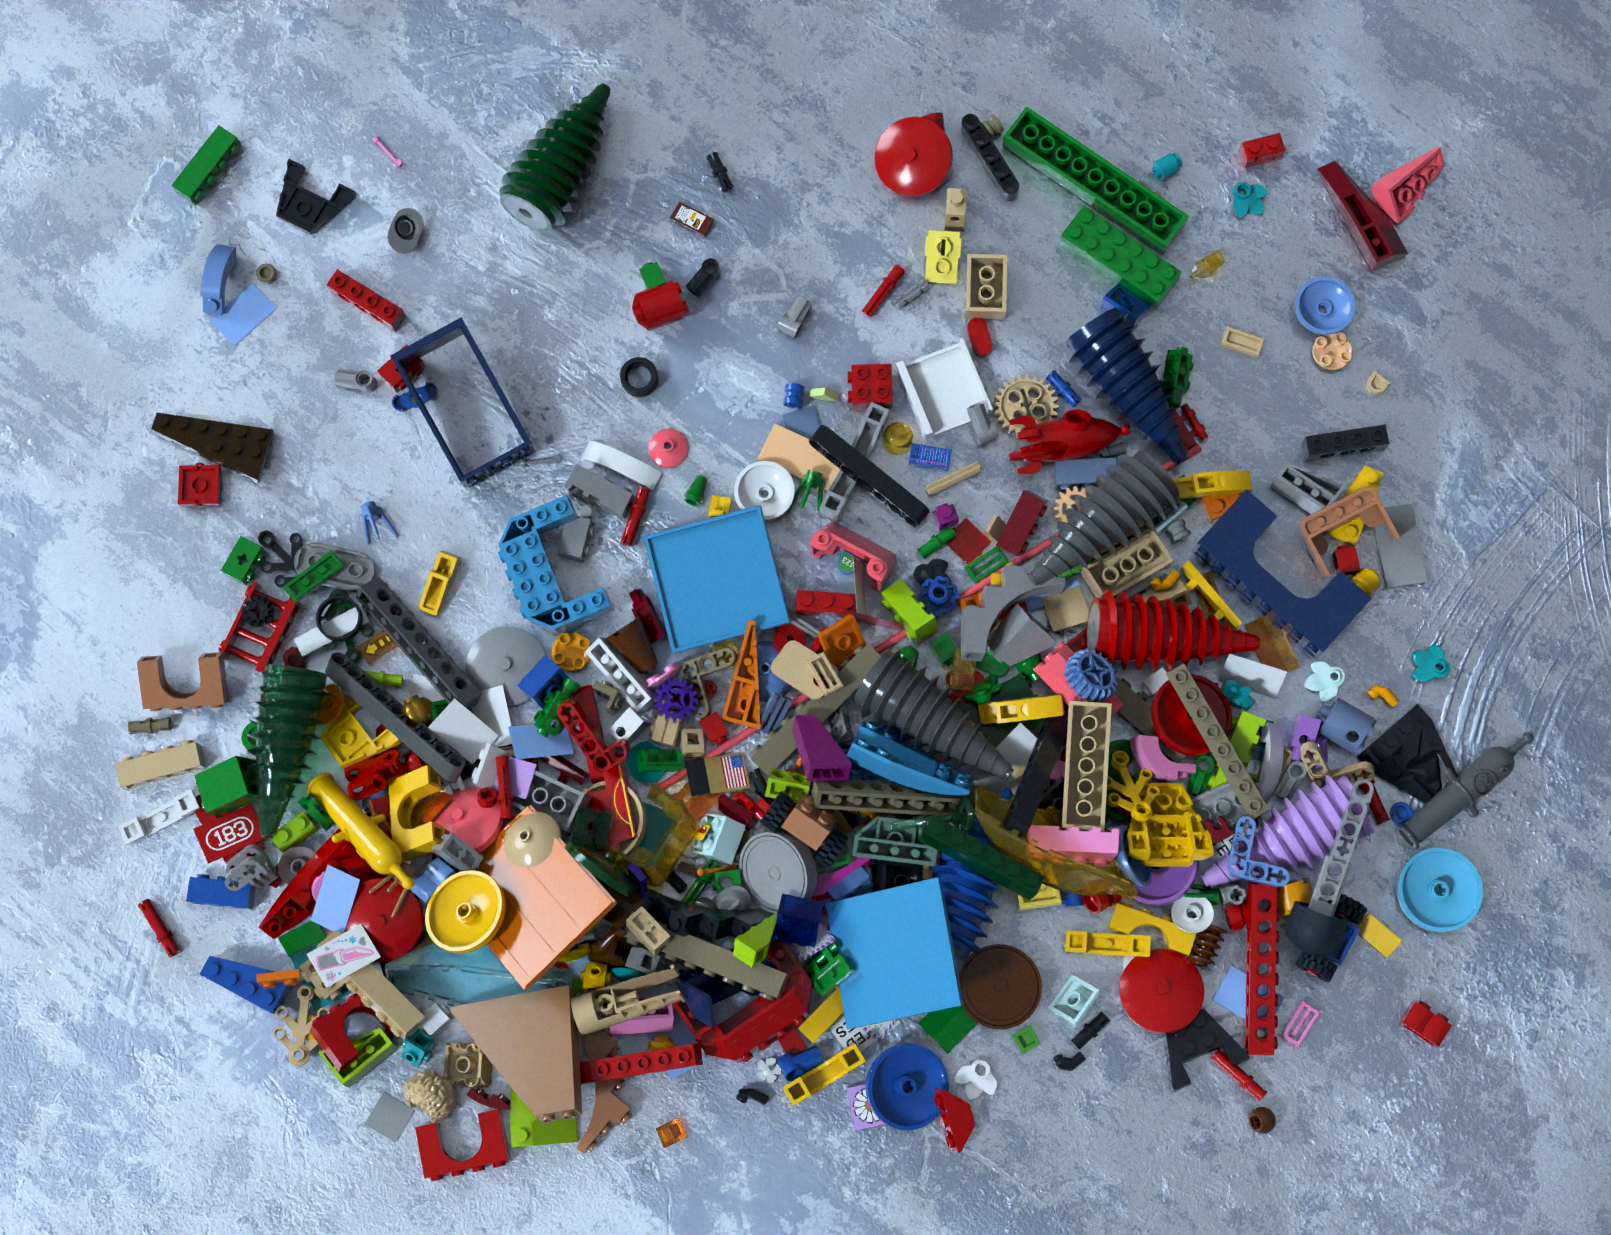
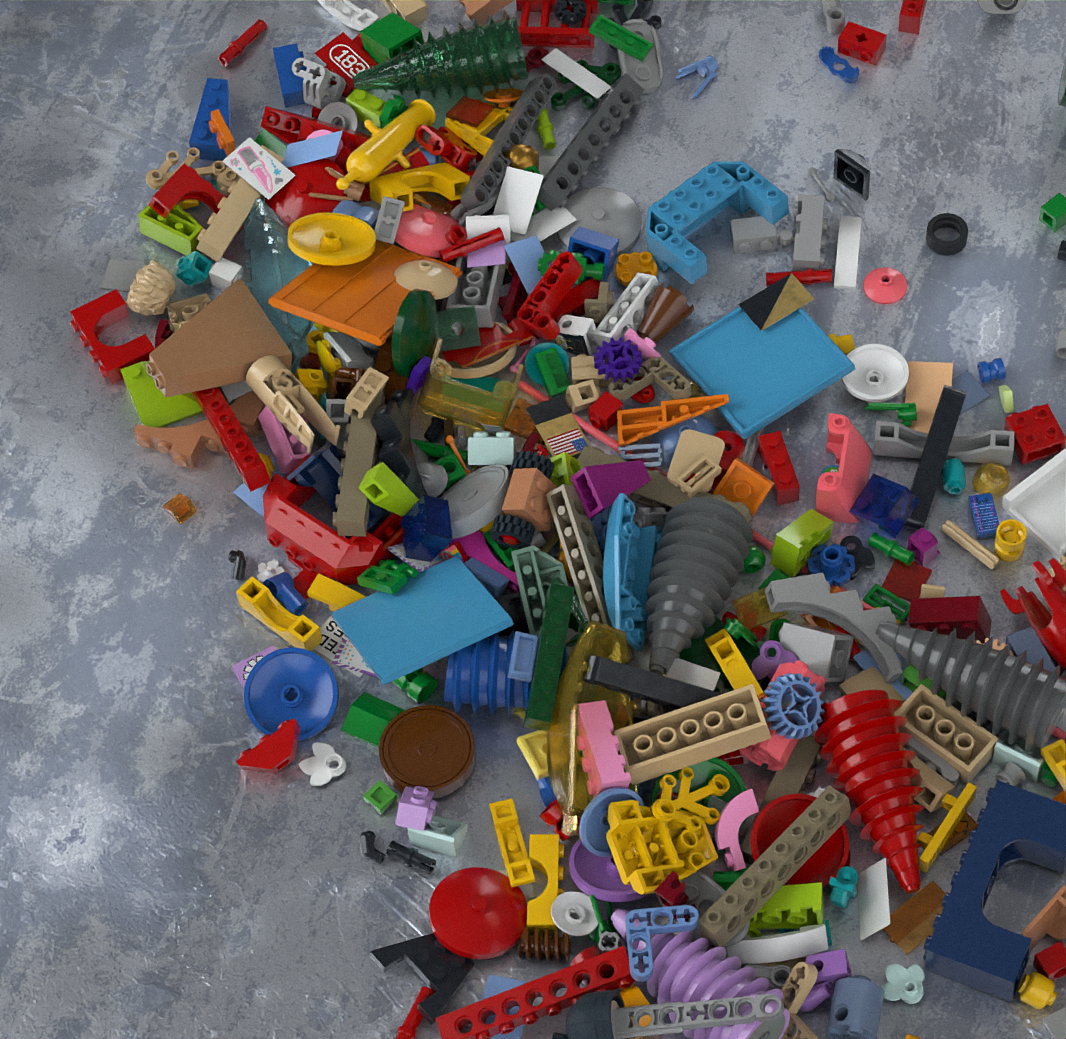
camera: 70 degrees right, 20 degrees down
black tyre [316,596,363,642] -> none
clear orange tile [357,630,398,664] -> none
dark blue door [390,317,534,488] -> none
yellow slope [418,550,462,616] -> none
dark red hinge [629,589,668,645] -> none
red cylinder [632,280,689,331] -> none
green cone [684,475,707,507] -> none
red sticker [842,610,901,631] -> none
white sticker [853,556,867,615] -> none
light grey piece [966,402,999,445] -> none
light orange arm [1150,570,1180,591] -> none
none -> lavender brick [395,786,437,831]
none -> clear red piece [446,96,494,128]
none -> medium blue tile [507,631,539,682]
none -> sticker [738,273,814,331]
none -> medium lavender plate [752,640,798,680]
none -> black slope [833,149,870,201]
none -> clear blue brick [849,473,919,539]
none -> teal brick [942,458,967,494]
none -> yellow wheel [994,519,1027,562]

